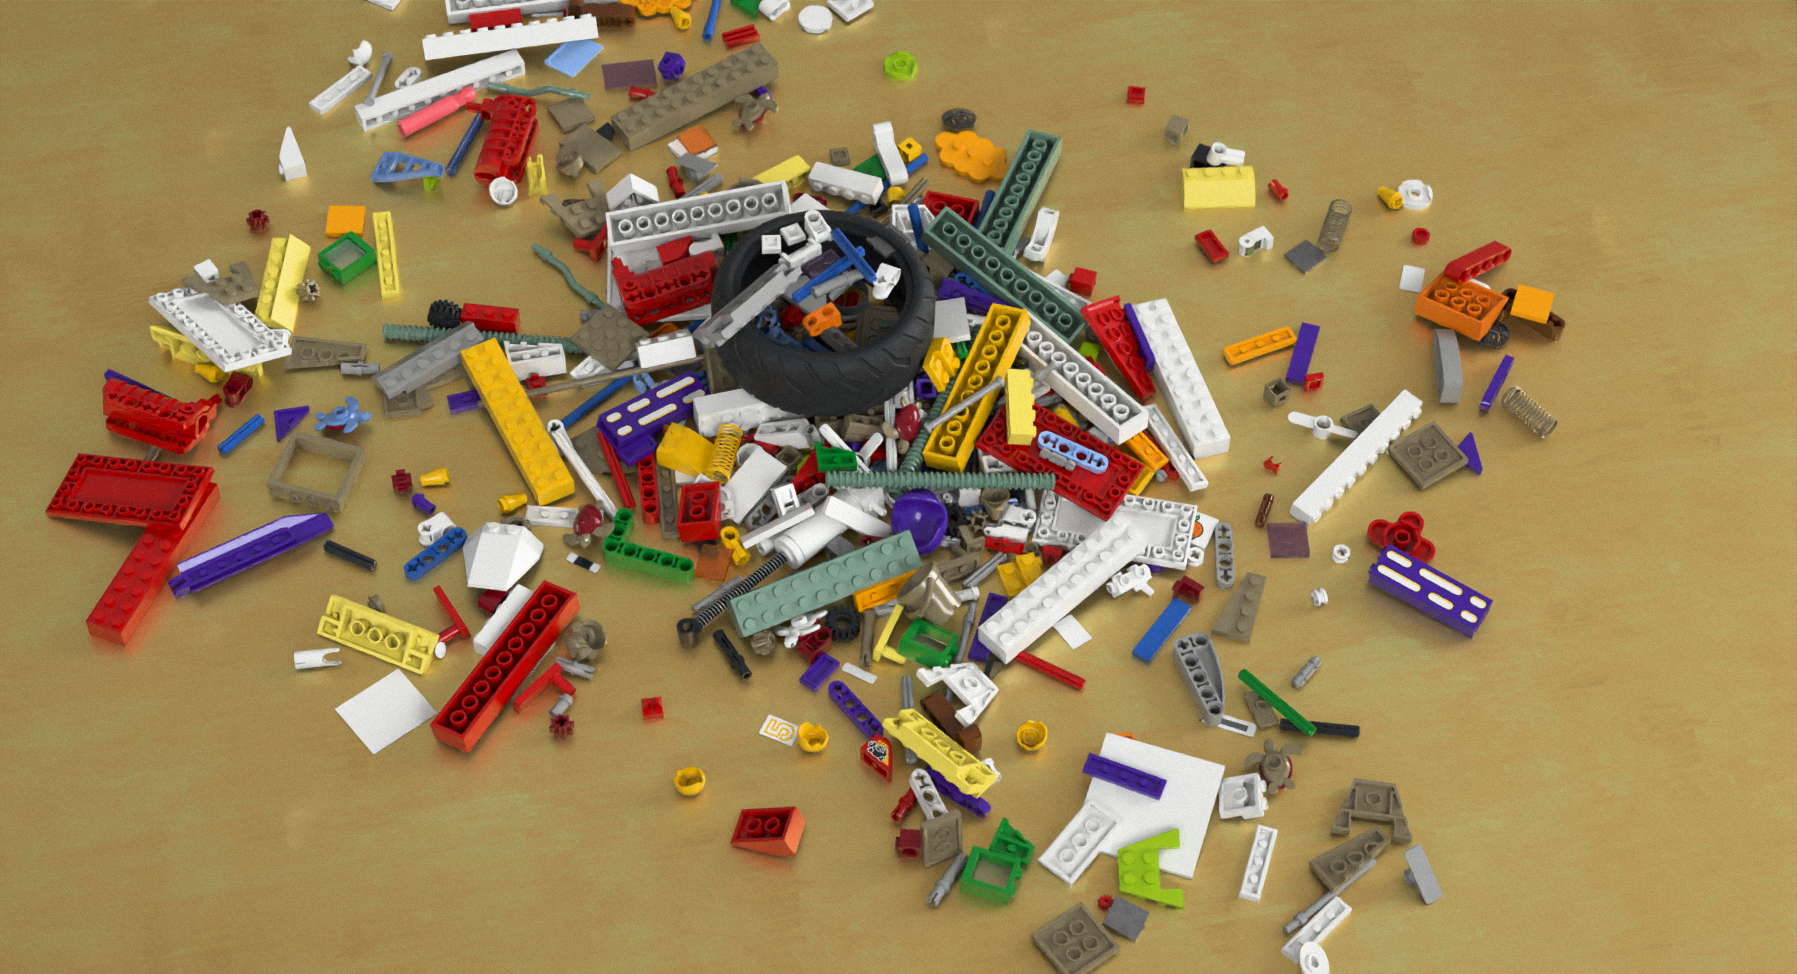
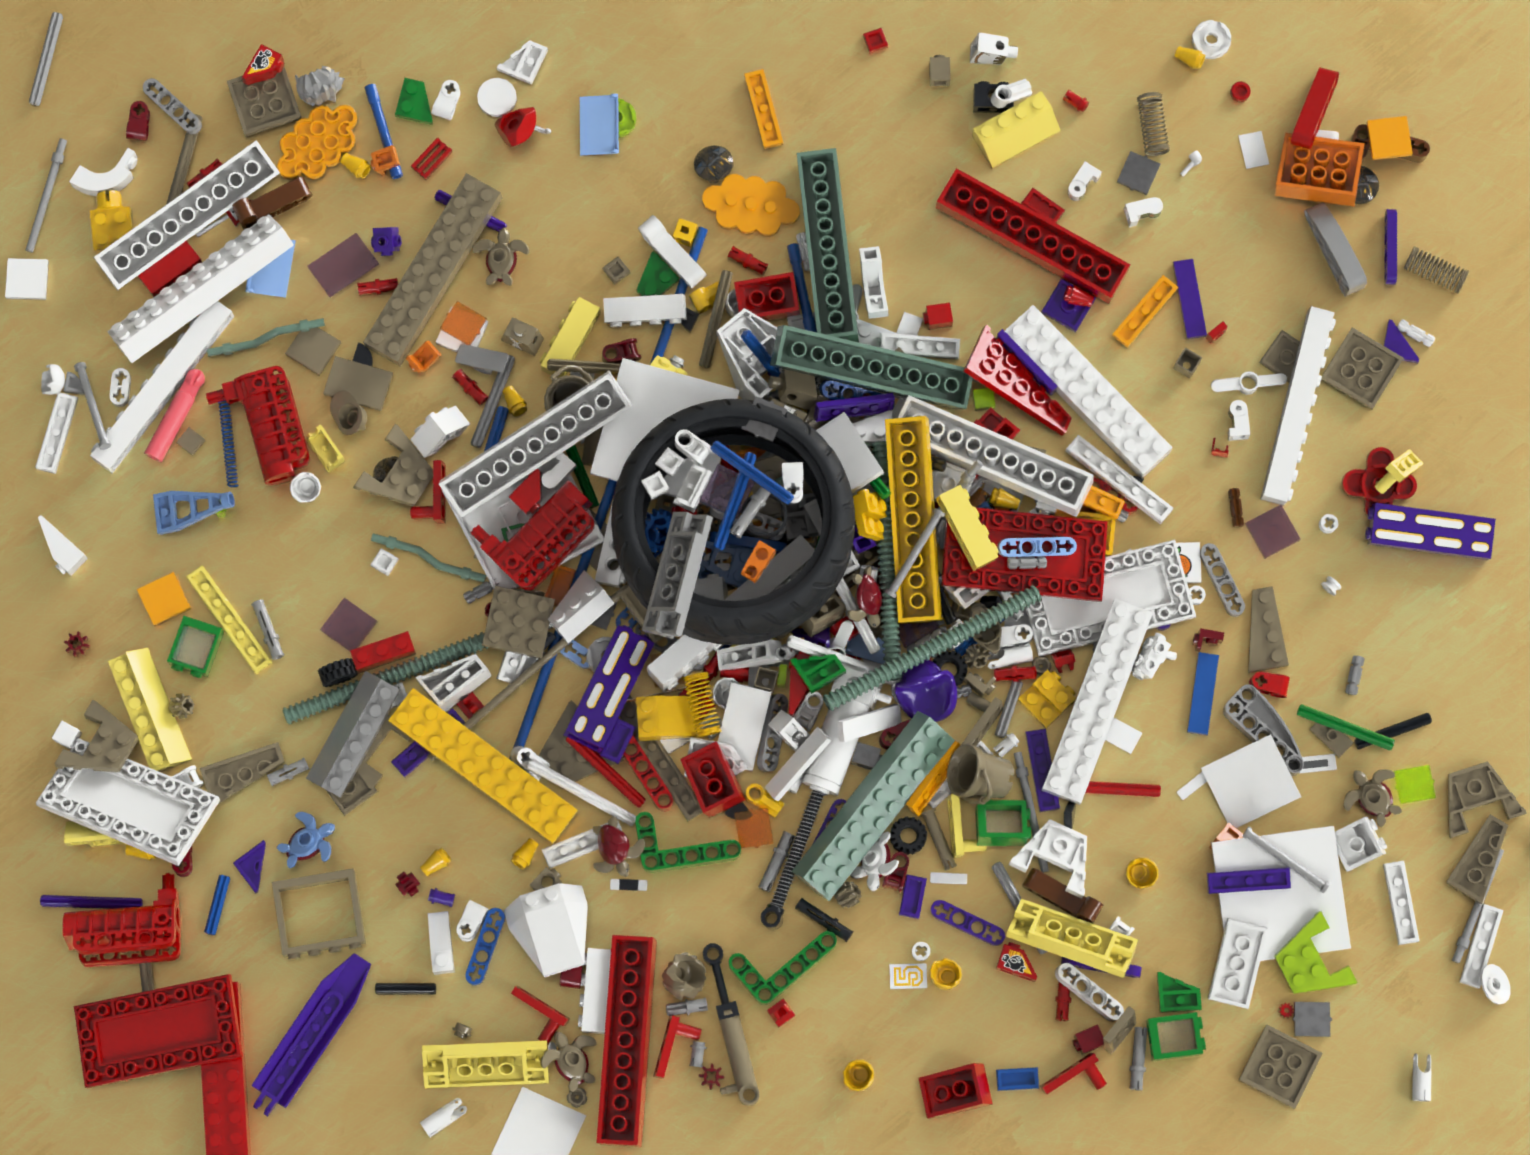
camera: 25 degrees left, 25 degrees up
none -> light grey tile [63,371,84,395]
none -> dark tan tile [176,427,205,456]
none -> light grey pin [251,599,284,660]
none -> tile [320,597,377,652]
none -> orange bracket [371,145,400,175]
none -> white tile [371,548,399,576]
none -> orange bracket [406,341,442,373]
none -> white slope [428,911,455,975]
none -> red hat [495,107,551,147]
none -> dark tan torso [501,317,544,356]
none -> dark tan animal [540,1032,596,1092]
none -> dark tan plate [567,1088,587,1108]
none -> light blue piece [579,94,619,156]
none -> dark tan piece [703,943,759,1106]
none -> red pin [728,246,769,276]
none -> green beam [729,931,837,1005]
none -> light orange plate [744,69,783,149]
none -> white bush [912,942,930,961]
none -> red brick [936,168,1131,304]
none -> white torso [970,32,1018,65]
none -> blue tile [996,1067,1039,1091]
none -> red piece [1040,1053,1107,1094]
none -> dark purple tile [1041,278,1096,333]
none -> red cone [1063,285,1094,307]
none -> white leg [1124,197,1163,227]
none -> white sticker [1177,772,1207,800]
none -> white hand [1180,150,1202,177]
none -> white sticker [1201,734,1301,828]
none -> white leg [1228,400,1250,441]
none -> light grey bar [1242,827,1330,893]
none -> red piece [1249,672,1290,698]
none -> light yellow piece [1375,449,1424,494]
none -> clear neon green piece [1394,765,1436,804]
none -> white axle [1397,319,1435,347]

